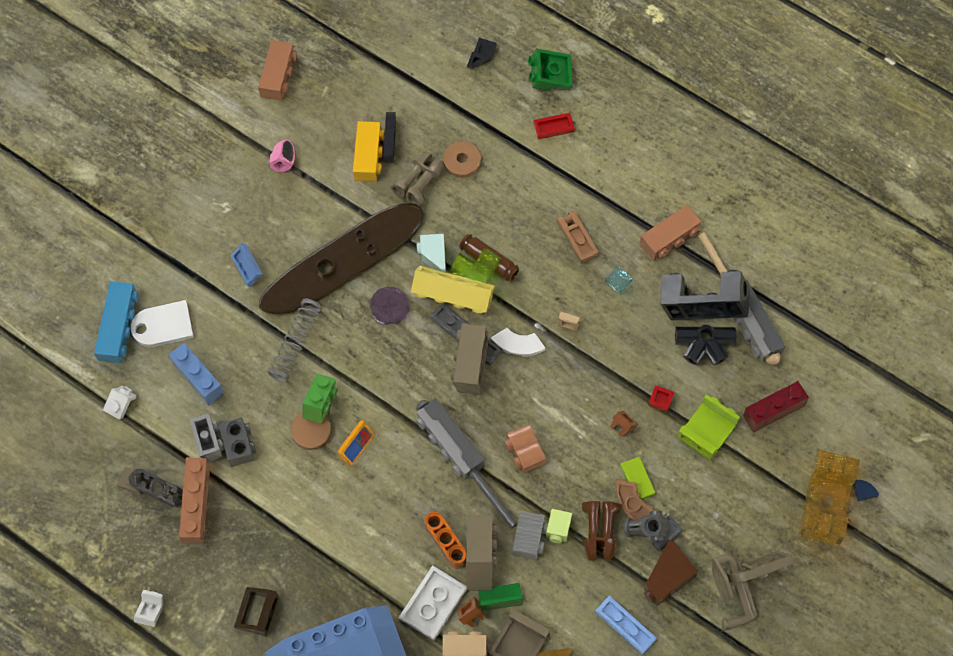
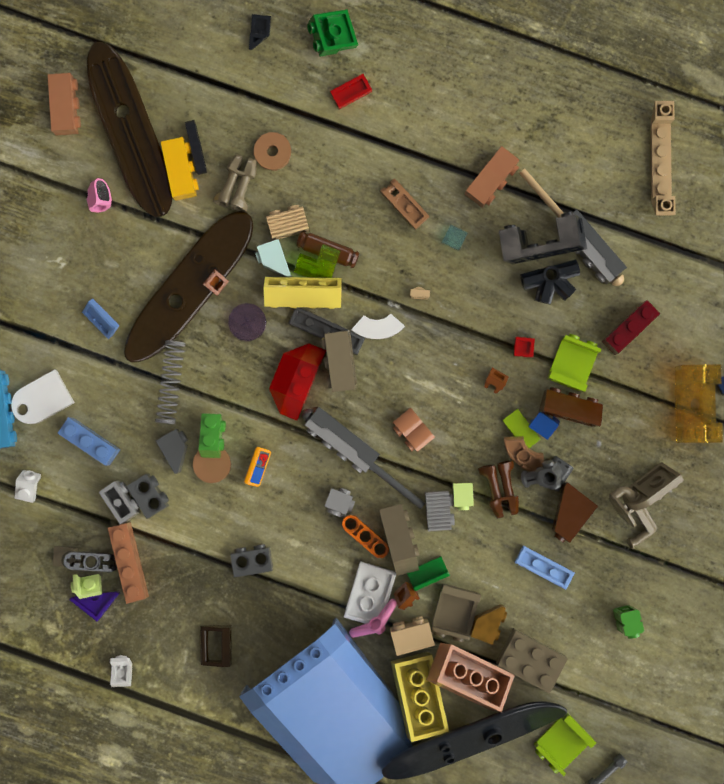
camera: 10 degrees left, 20 degrees up
none -> dark purple tile [69,591,120,622]
none -> yellowish green bracket [71,574,102,599]
none -> dark brown piece [87,42,172,217]
none -> dark grey slope [156,429,188,474]
none -> dark orange slope [203,269,229,296]
none -> dark grey brick [230,544,274,577]
none -> tan brick [266,205,310,241]
none -> red wedge [269,343,327,421]
none -> light grey brick [325,487,355,518]
none -> bright pink piece [349,599,397,638]
none -> blue panel [529,411,560,440]
none -> reddish brown slope [539,387,603,427]
none -> tan slope [650,101,676,216]

